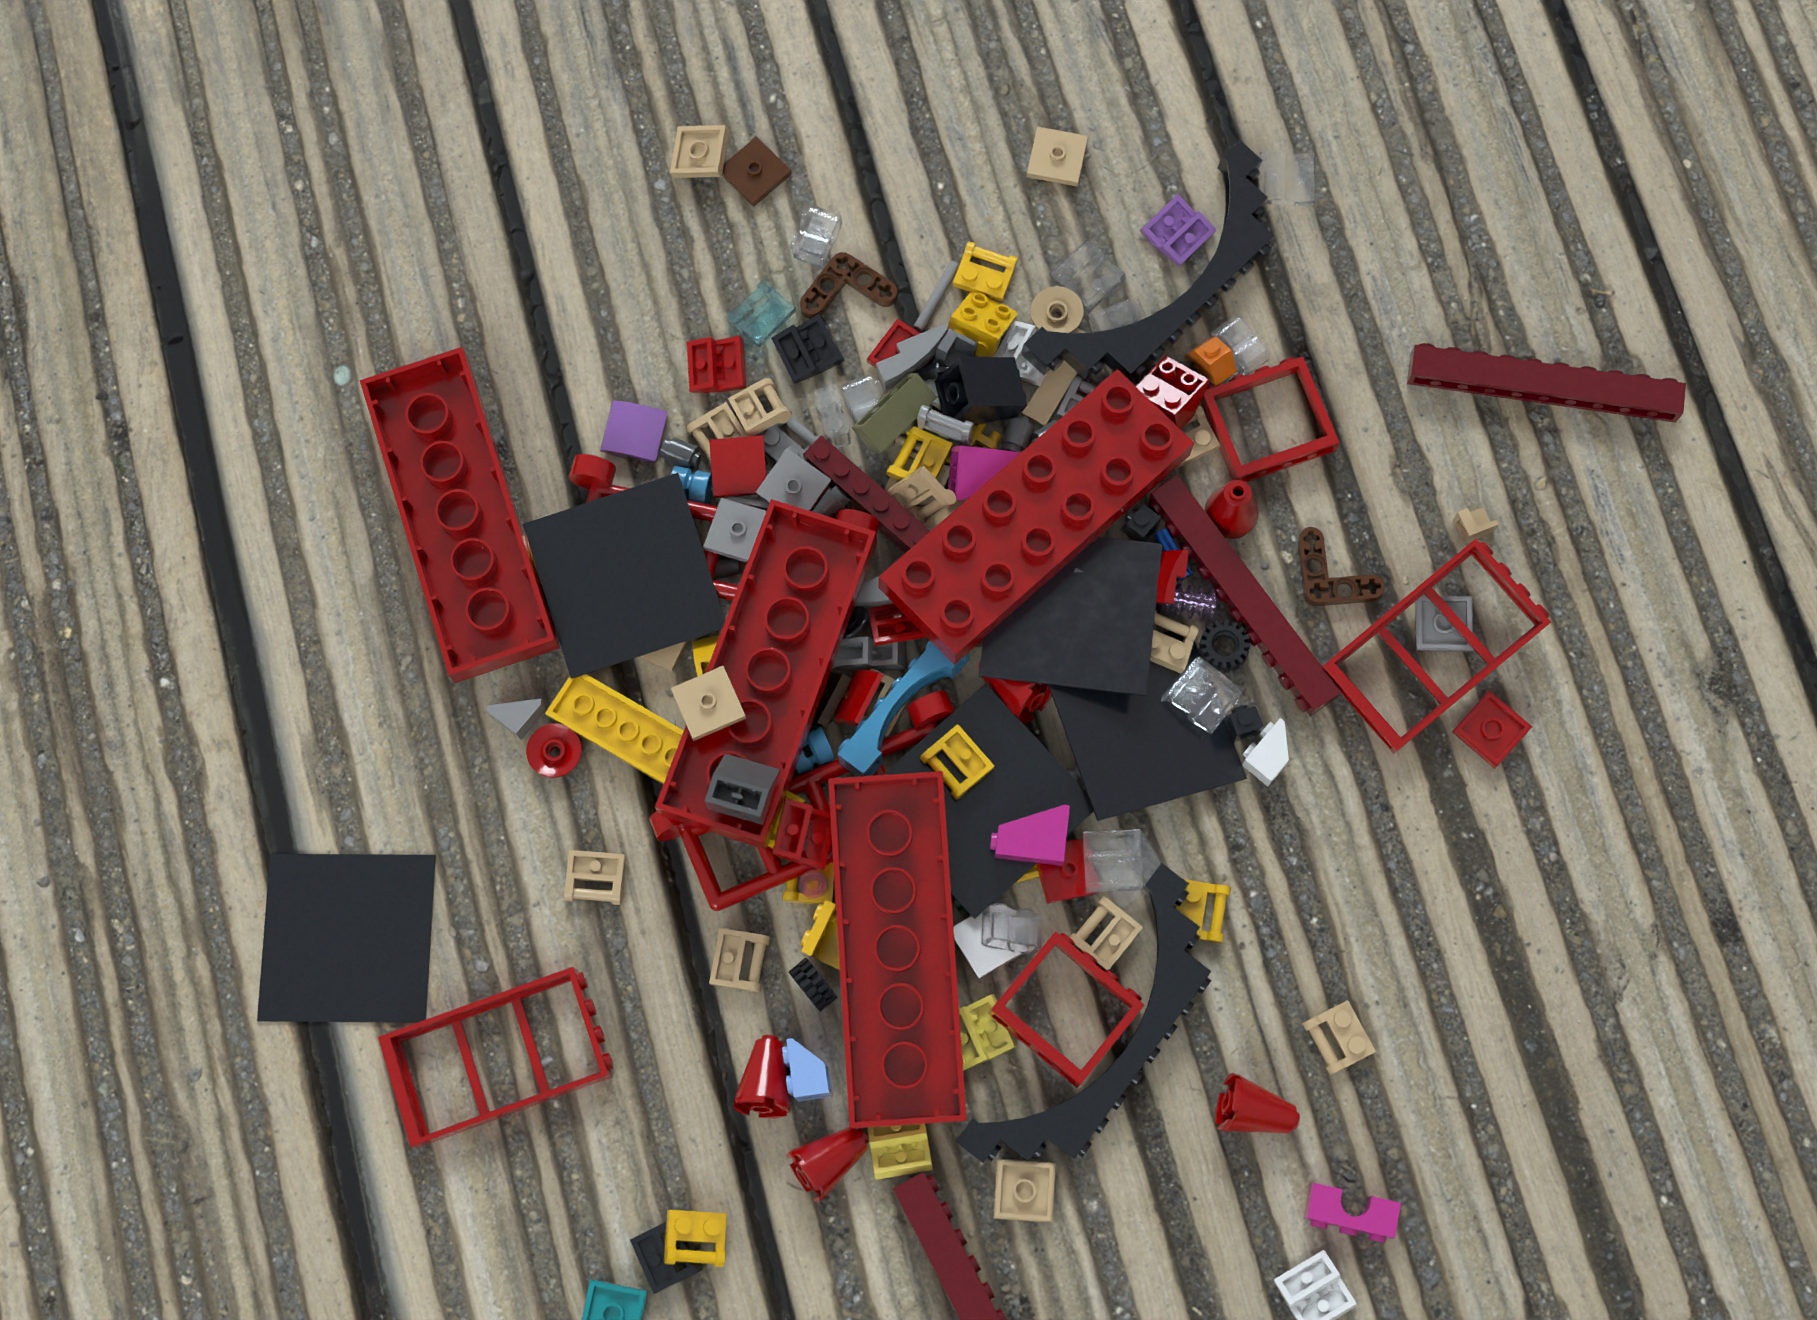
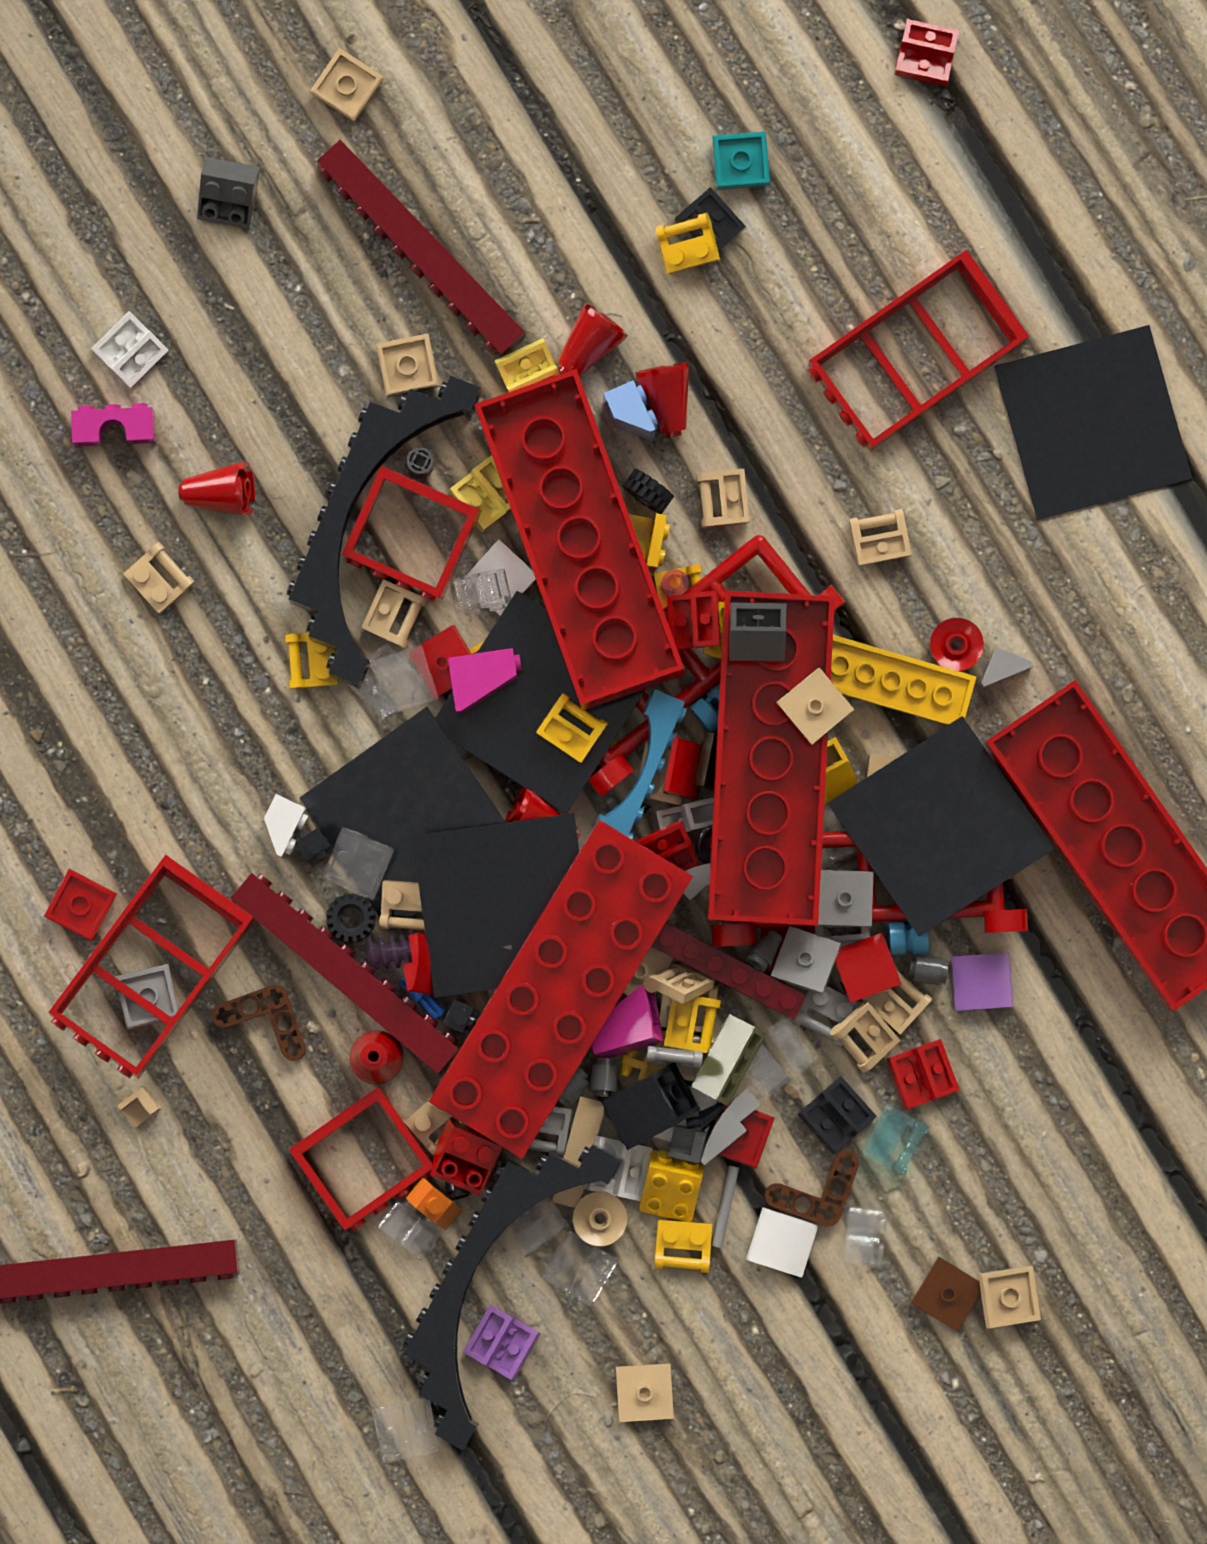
camera: 155 degrees right, 10 degrees up
none -> dark grey wheel [407,447,434,478]
none -> white slope [746,1207,818,1278]

